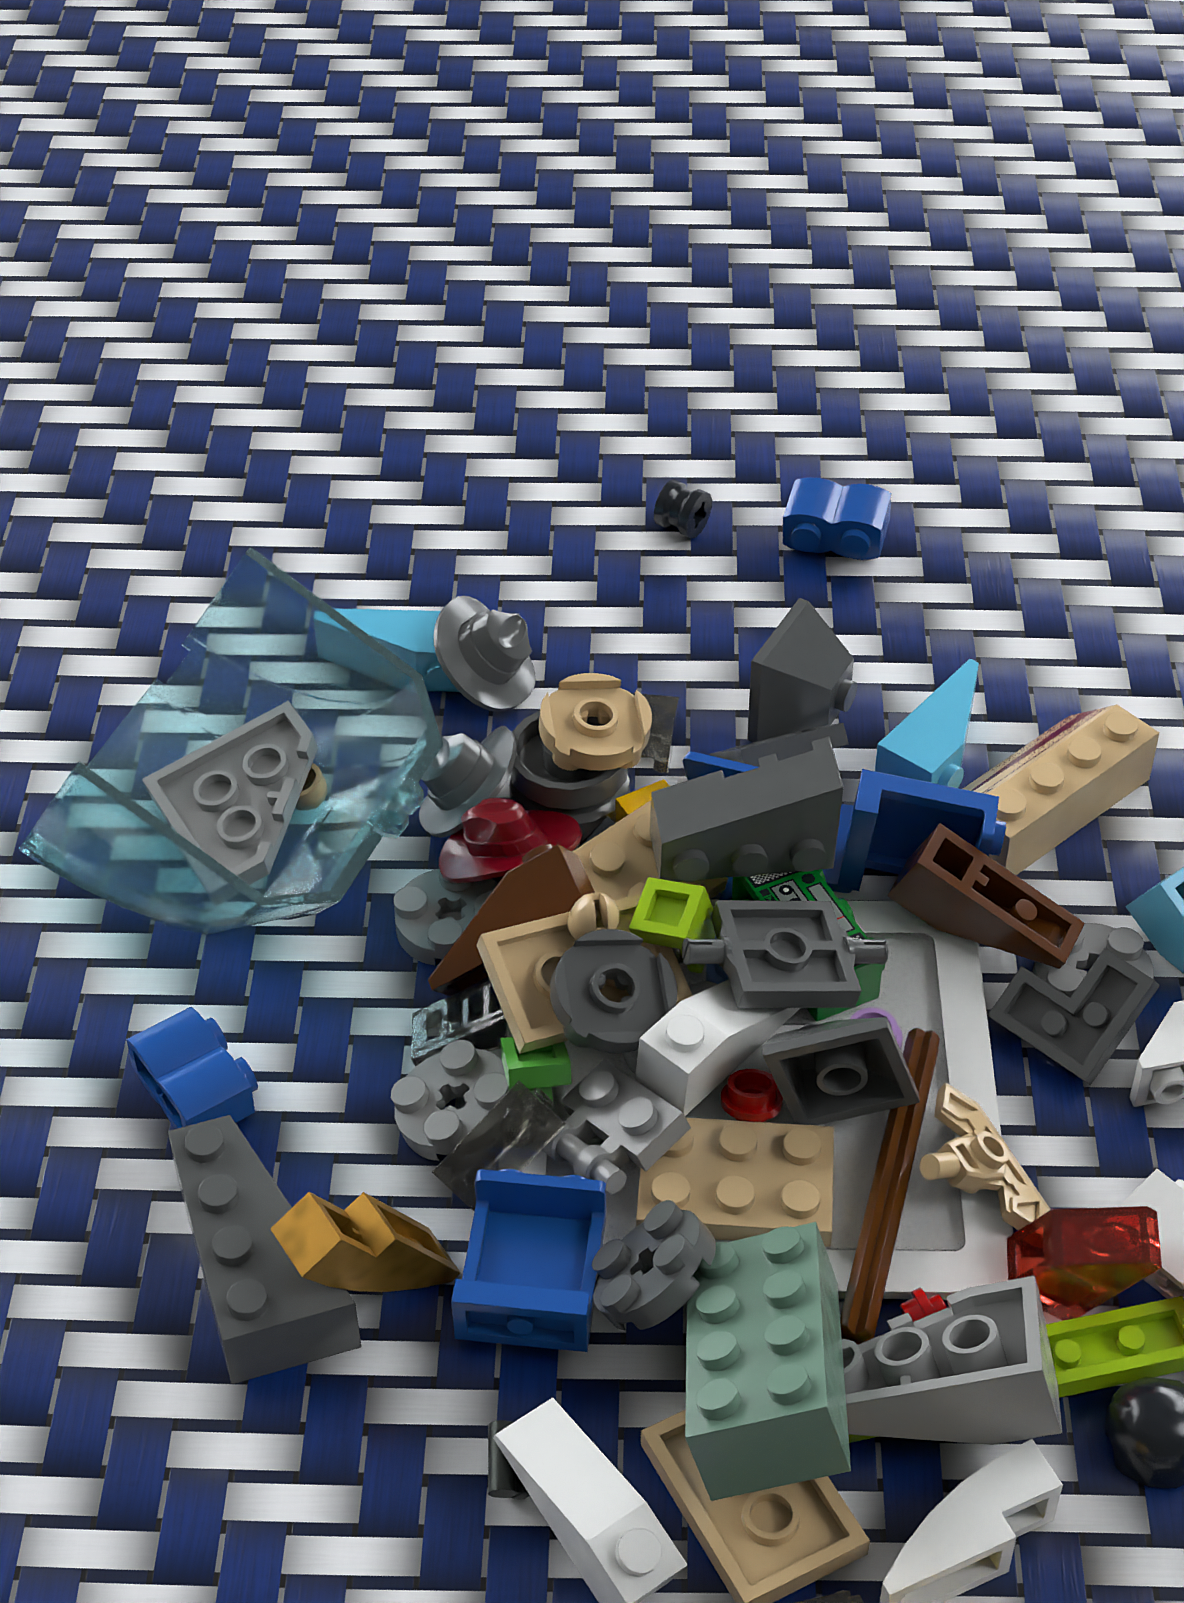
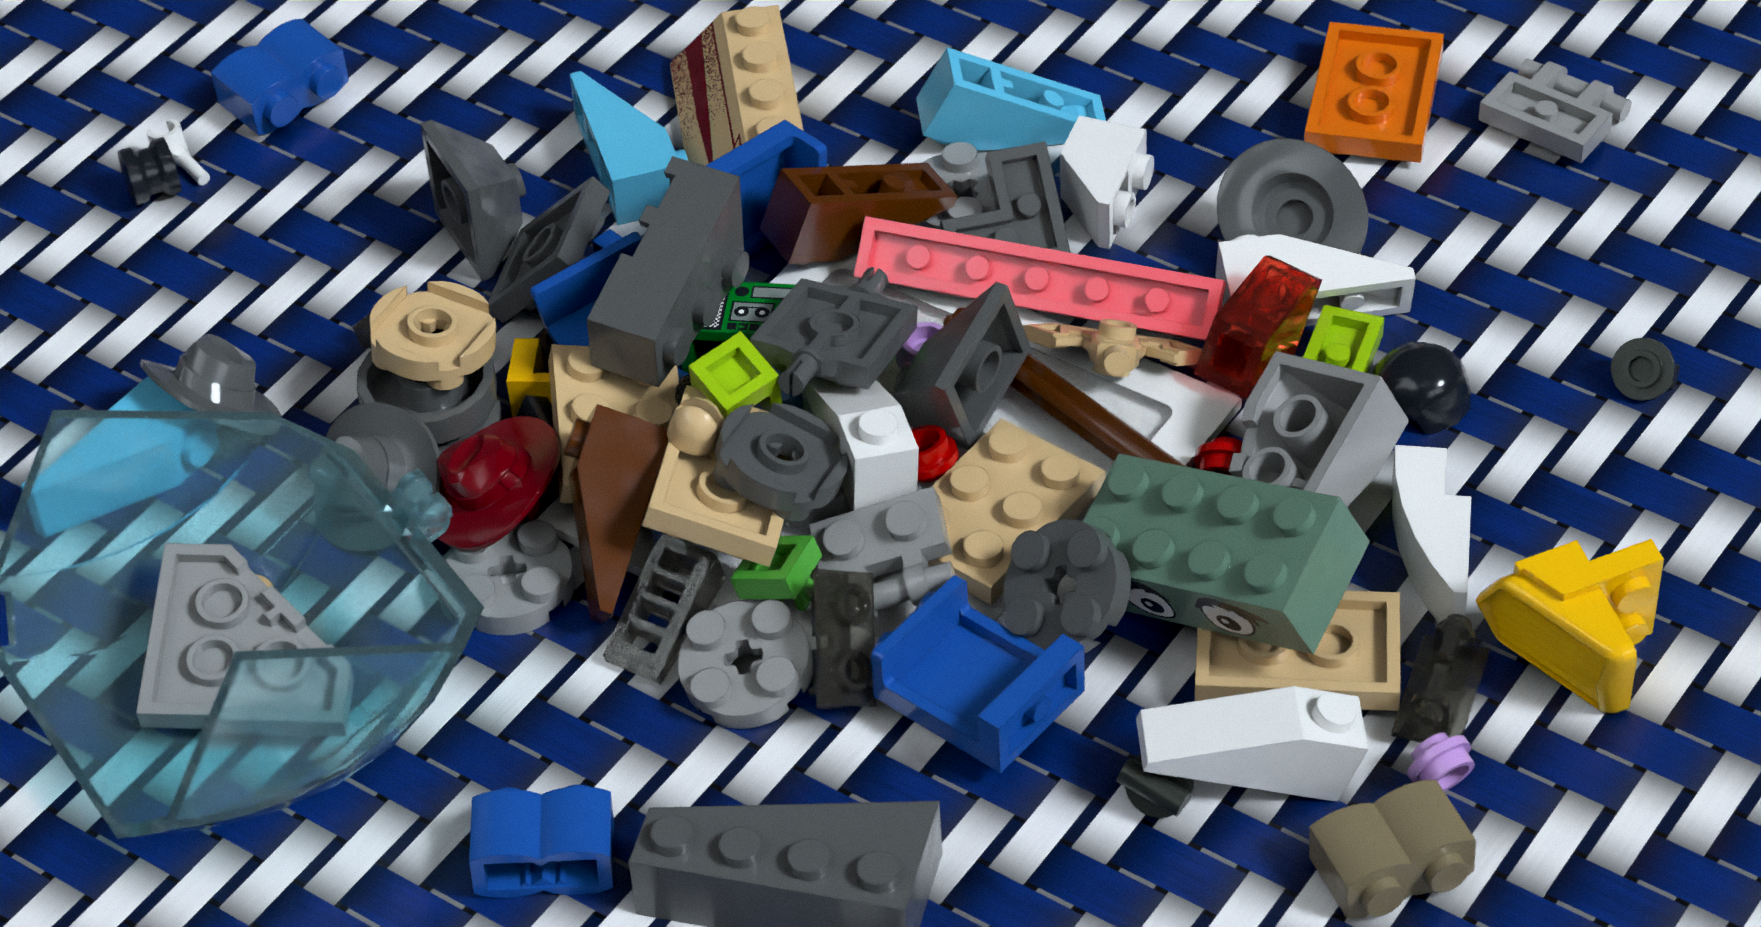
camera: 55 degrees left, 0 degrees up
pearl gold slope [270,1192,461,1292] -> none
none -> white hand [147,119,210,185]
none -> coral plate [853,216,1226,343]

